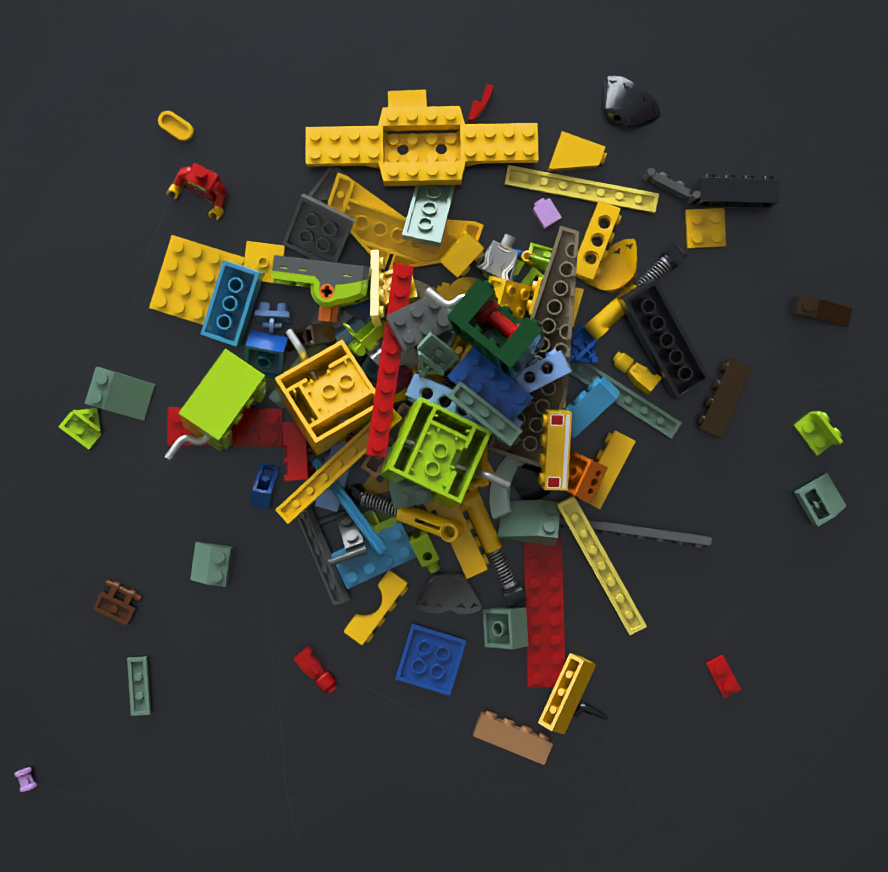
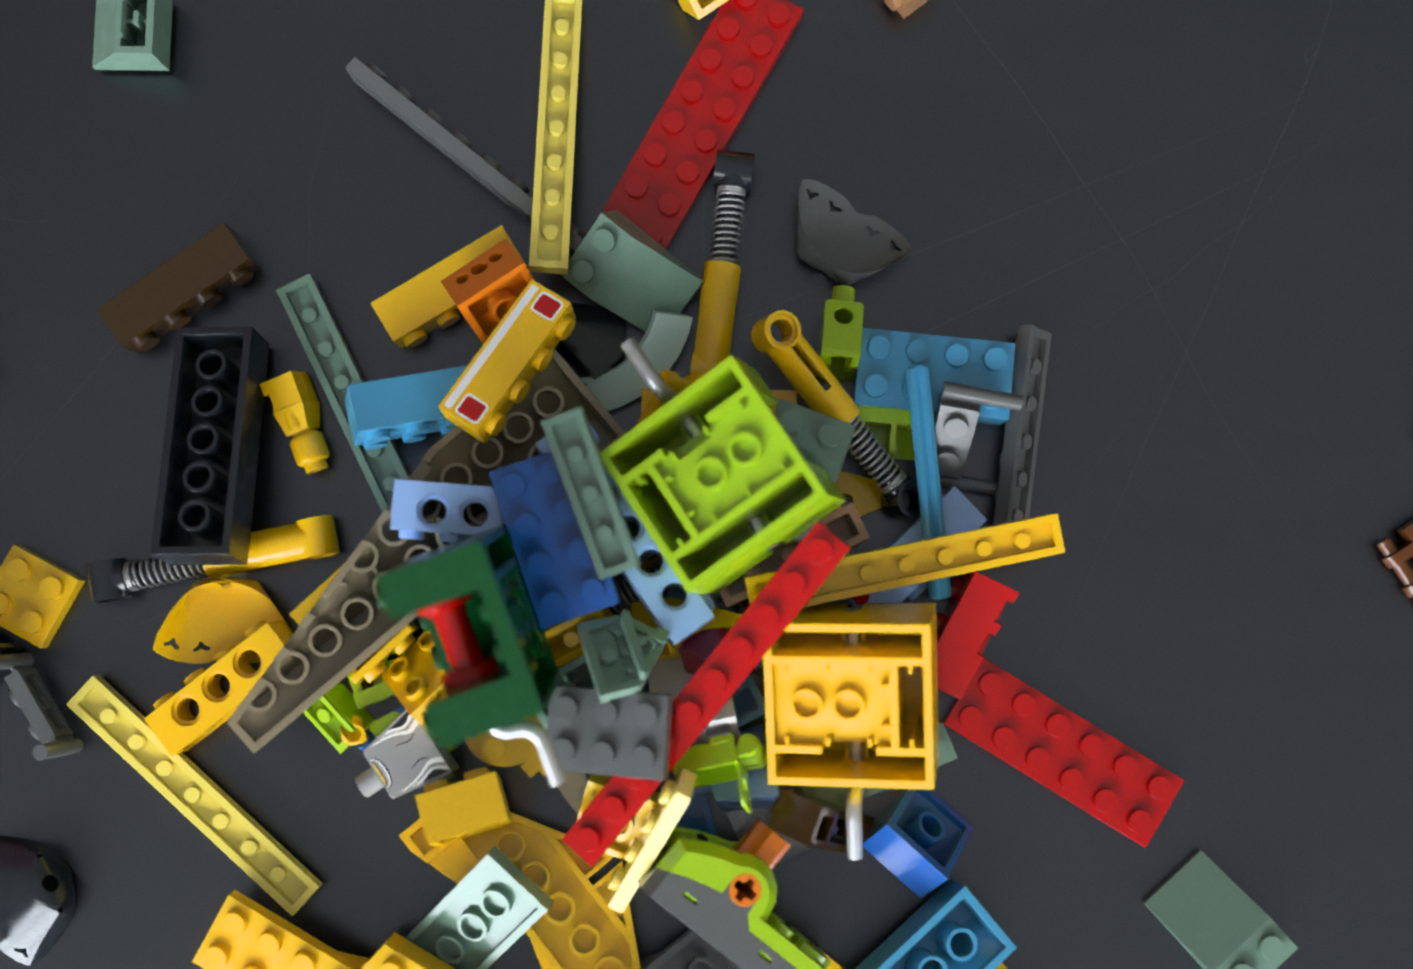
camera: 145 degrees left, 5 degrees down
lime slope [58,407,102,451] -> none
lime piece [164,348,266,461] -> none
sand green slope [190,542,234,587] -> none
blue slope [250,463,279,509] -> none
medium blue hips [254,302,291,334] -> none
red piece [294,646,337,694] -> none
yellow arch [344,569,408,645] -> none
blue plate [395,623,467,696] -> none
yellow brick [435,502,490,579] -> none
sand green slope [482,607,528,649] -> none
lavender brick [532,198,562,230] -> none
yellow slope [548,131,607,172] -> none
blue slope [570,324,598,364] -> none
lime bracket [793,411,843,456] -> none

